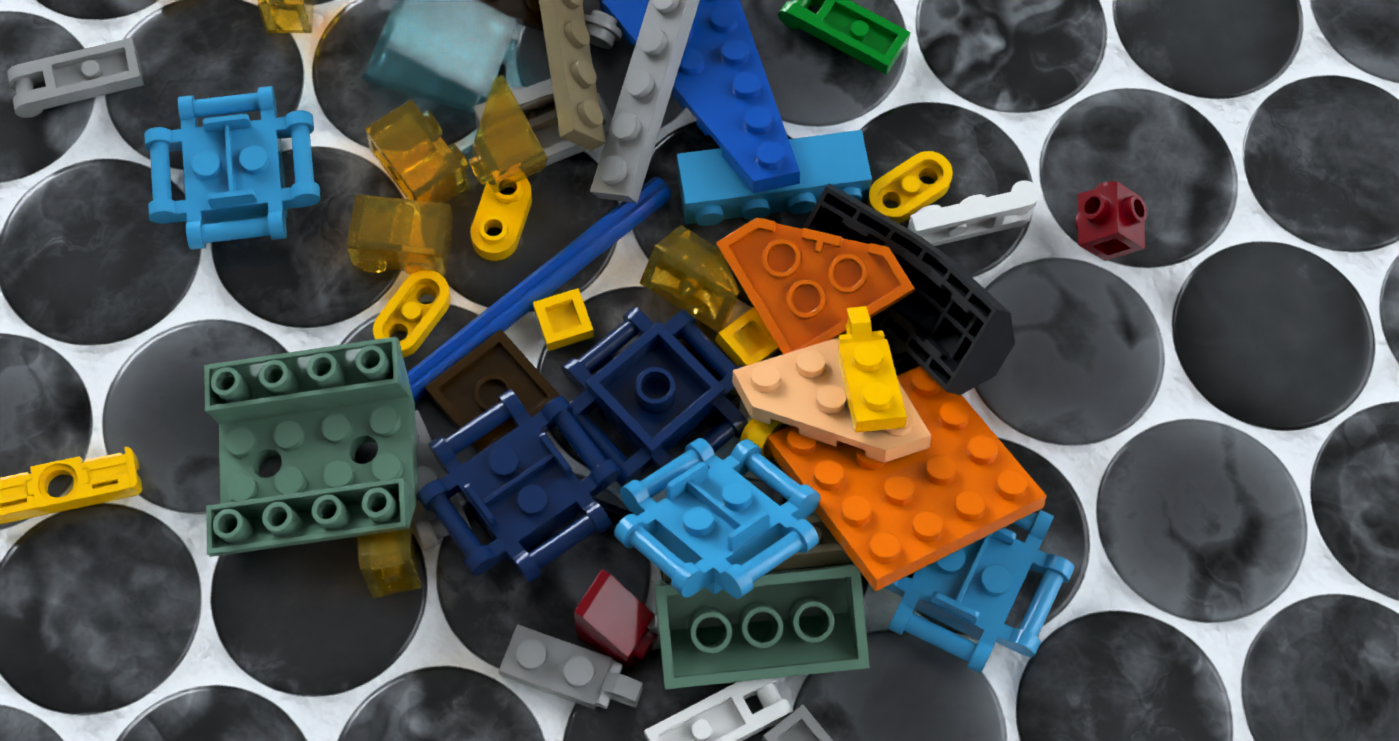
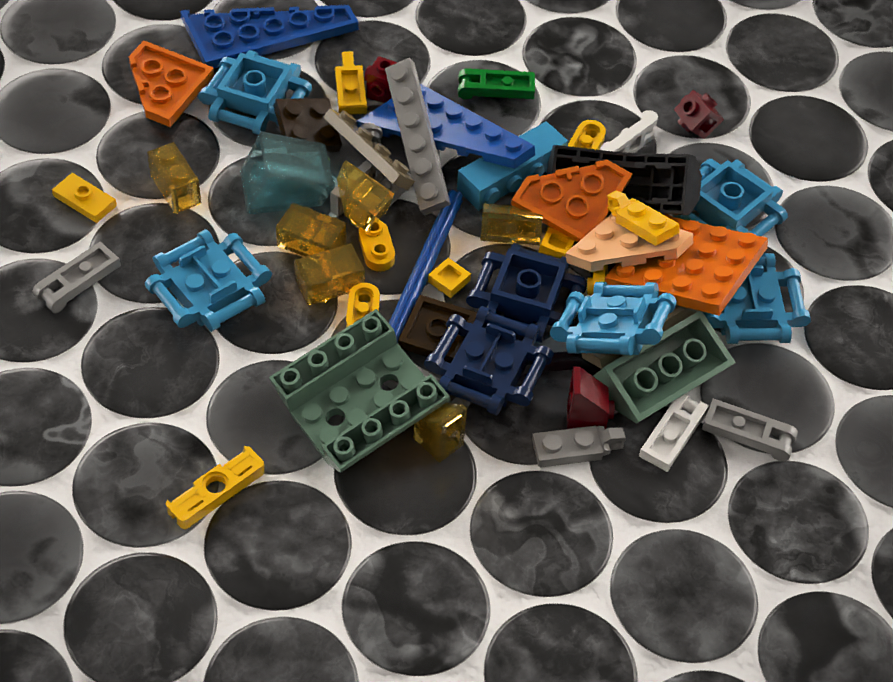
camera: 30 degrees left, 15 degrees down
none -> dark azure brick [673,159,788,236]

